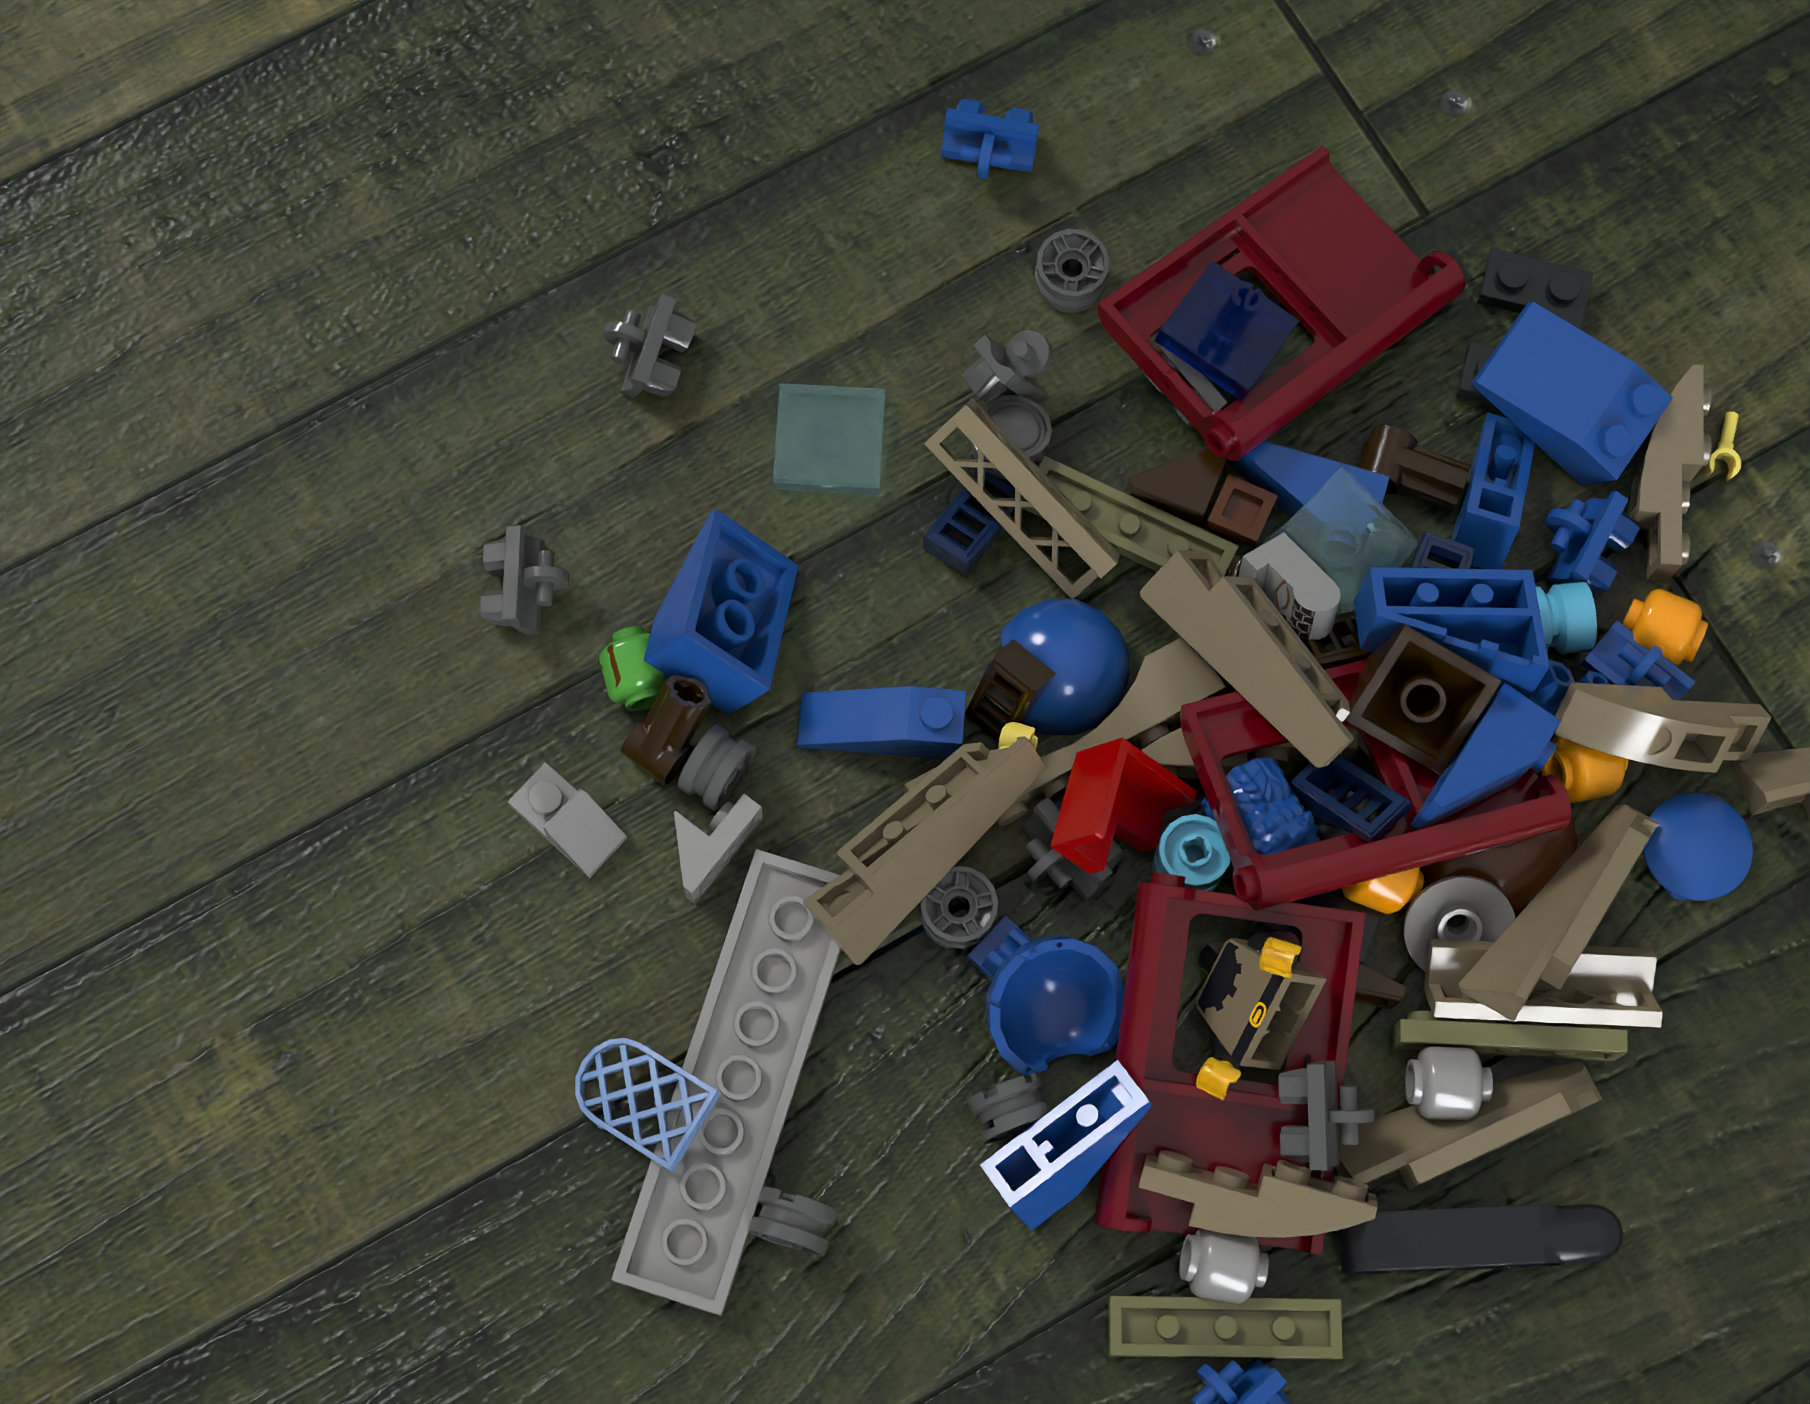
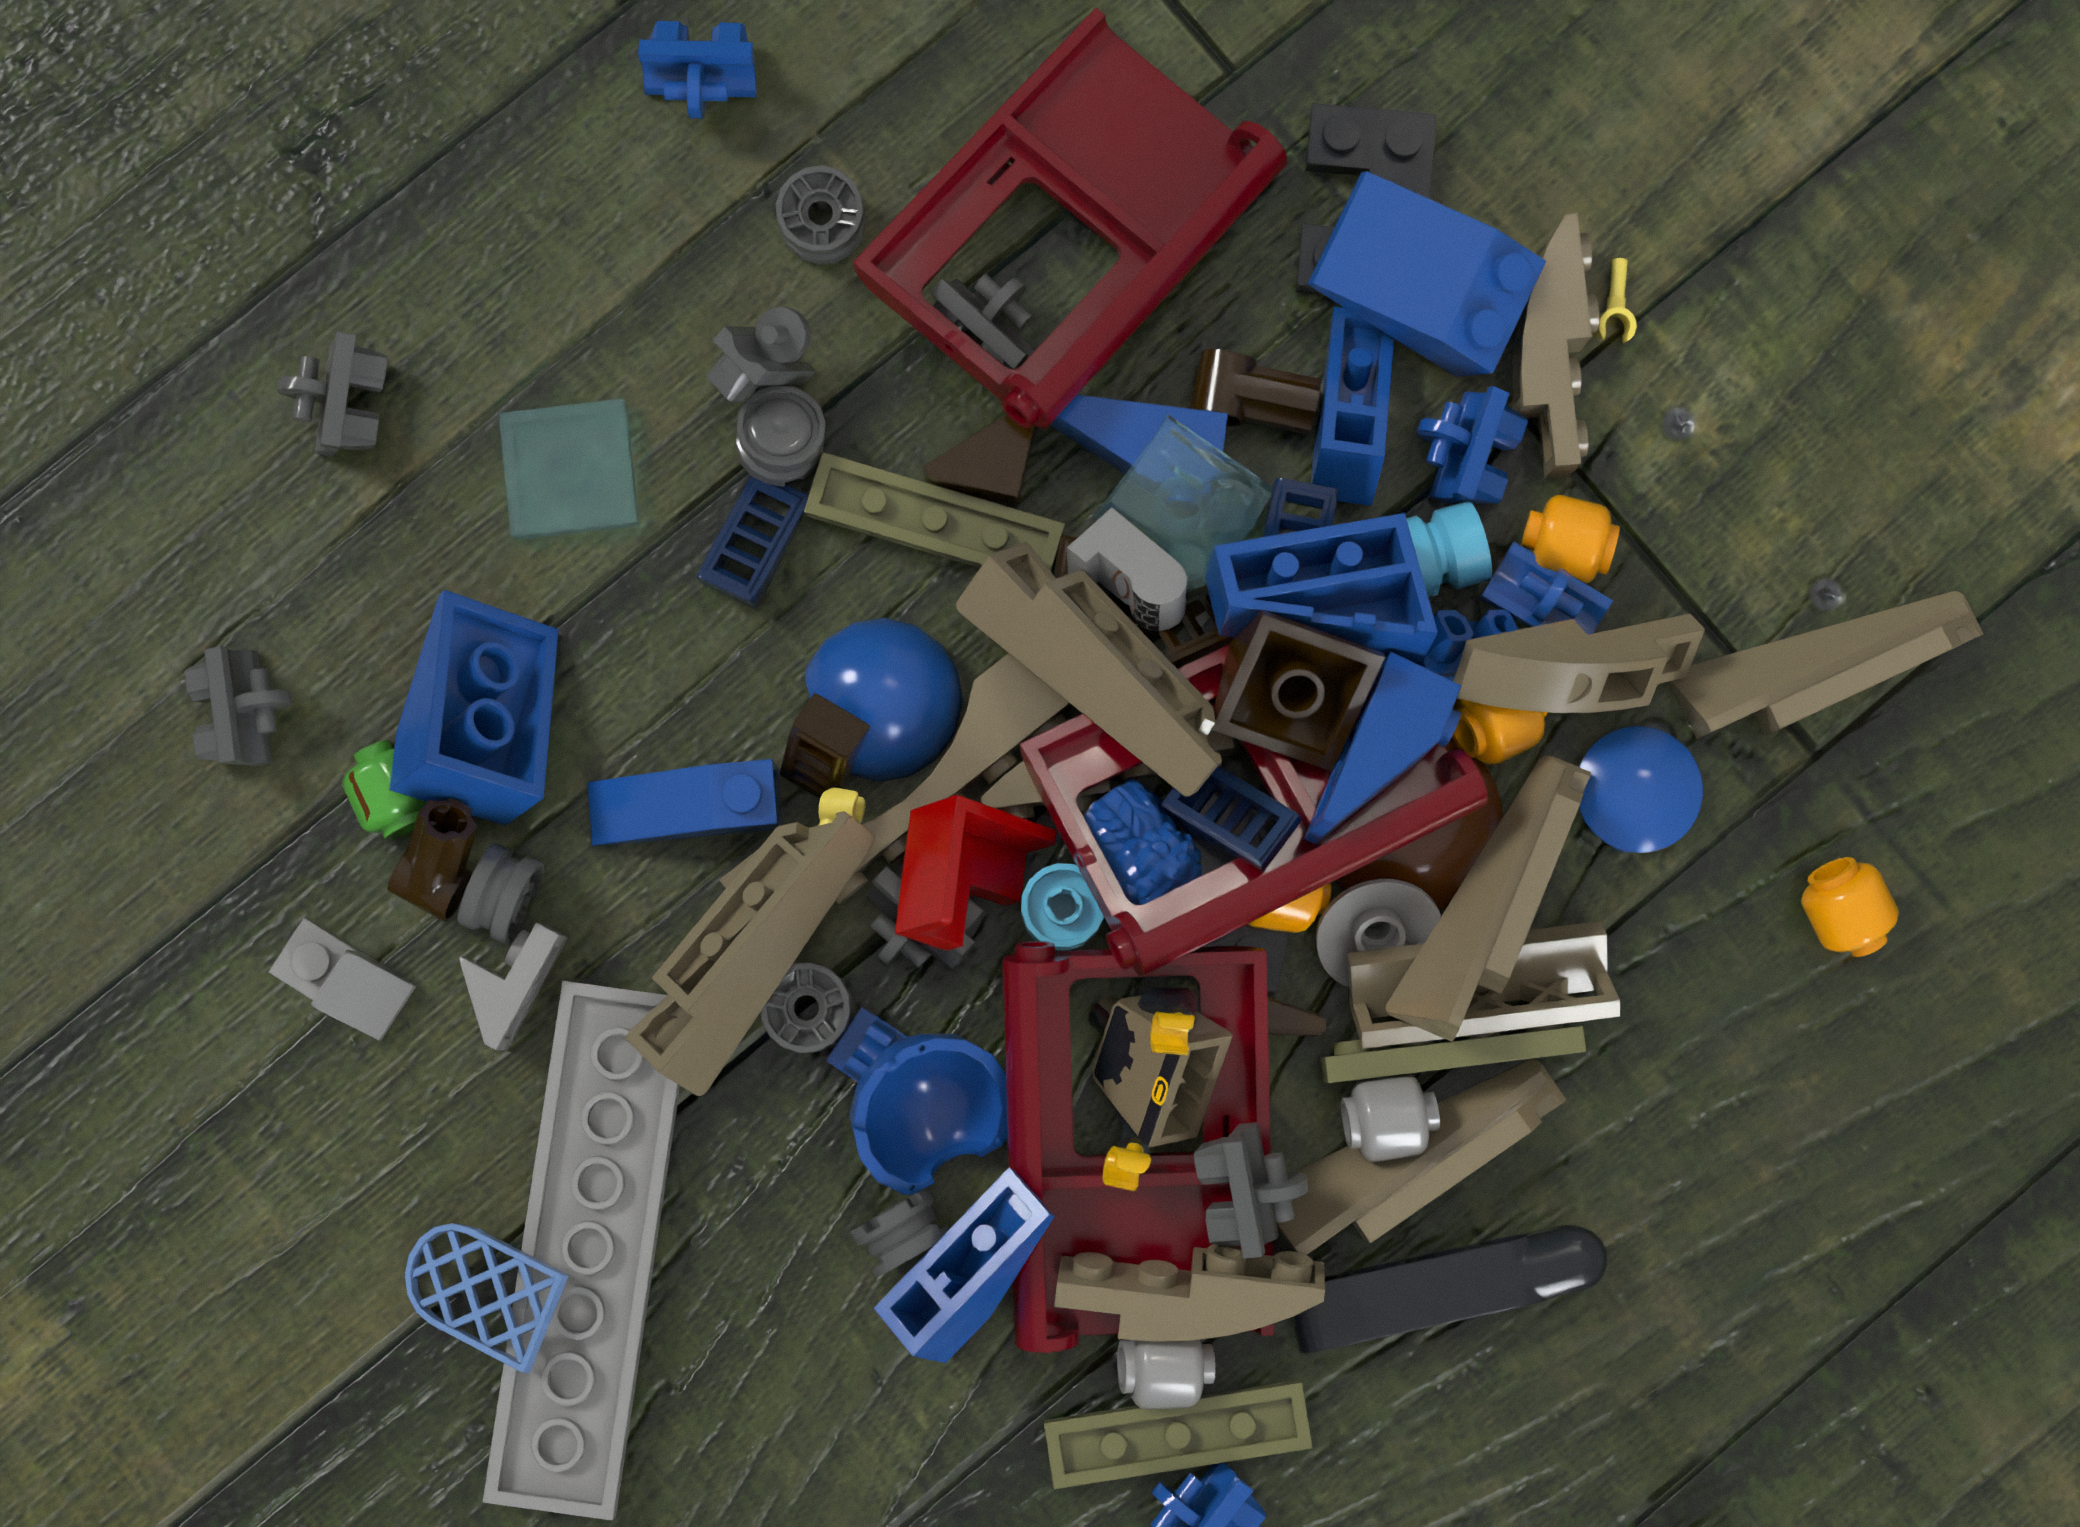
camera: 10 degrees left, 10 degrees up
dark grey wheel [748,1187,838,1256] -> none
dark tan fence [924,398,1120,599] -> none
clear blue tile [1154,261,1300,401] -> none
reddish brown tile [1205,474,1278,548] -> none

